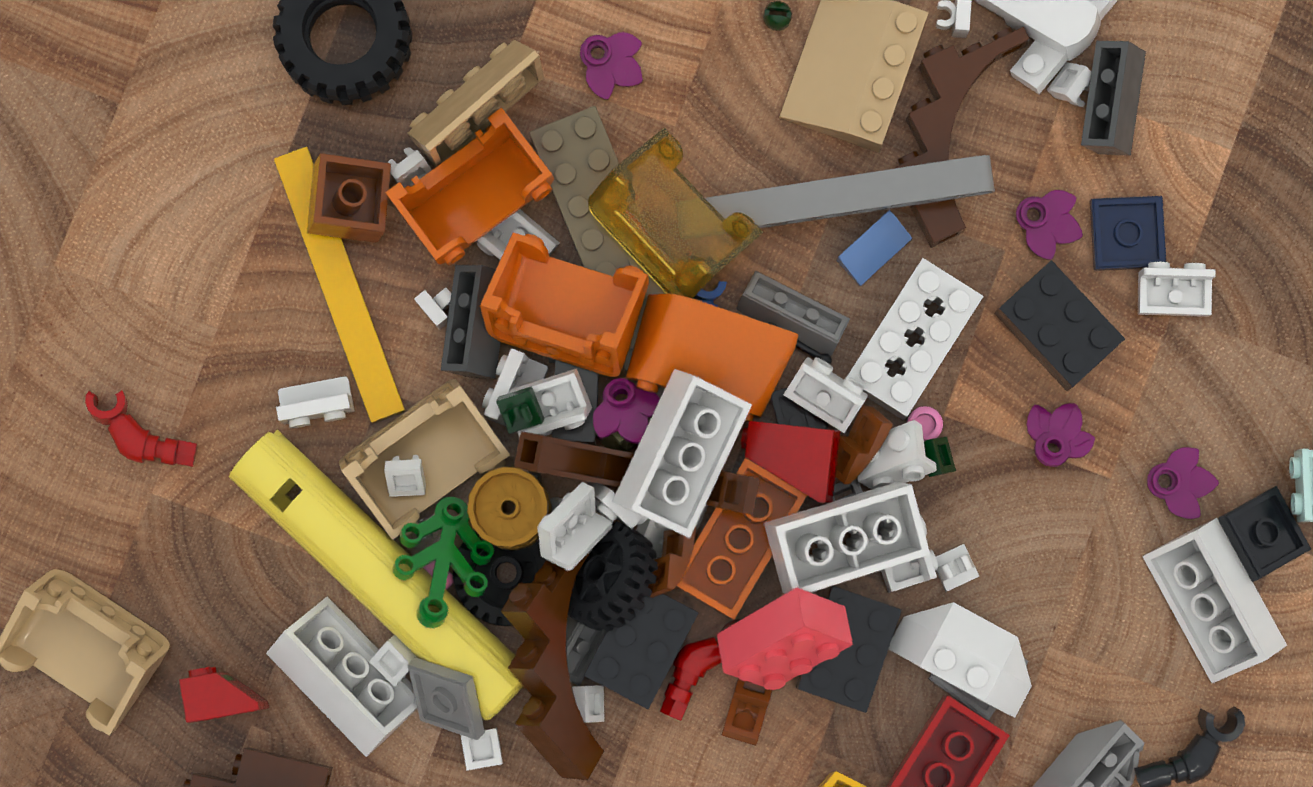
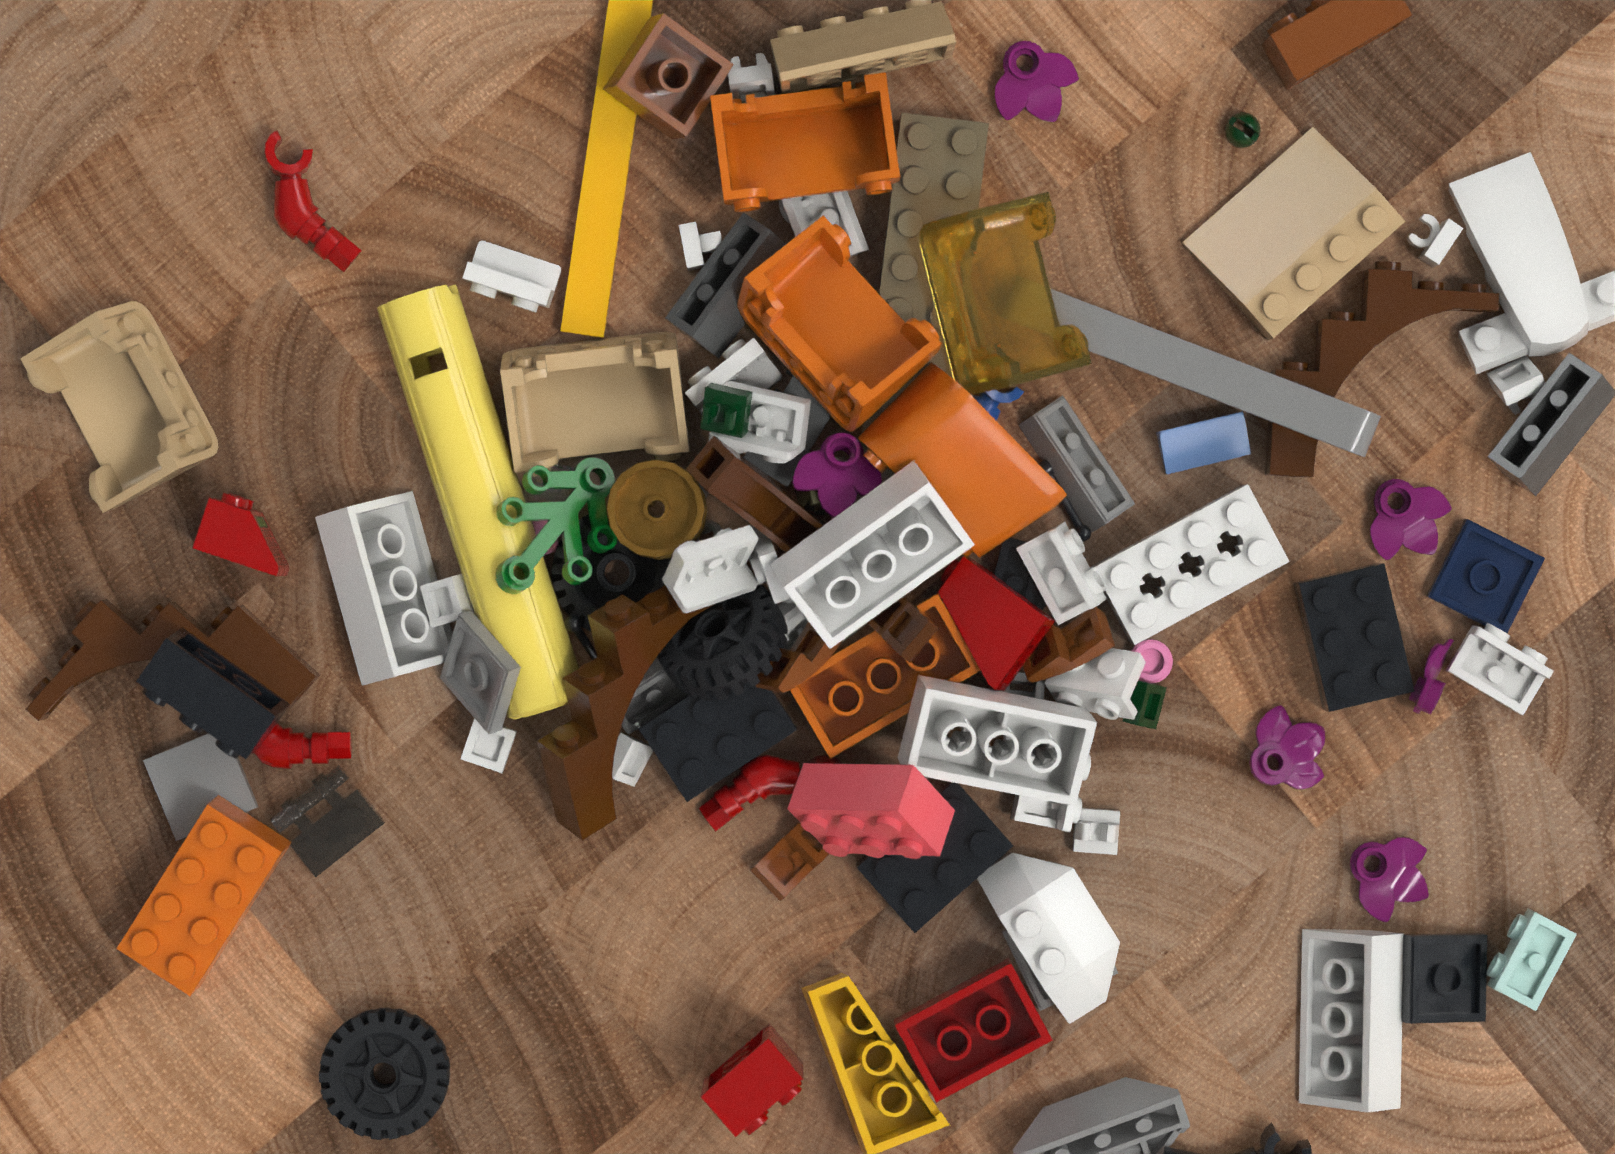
camera: 30 degrees right, 5 degrees up
white tile [384,455,426,497] -> none
none -> black hinge [564,615,597,660]
none -> magenta plate [1409,639,1454,715]

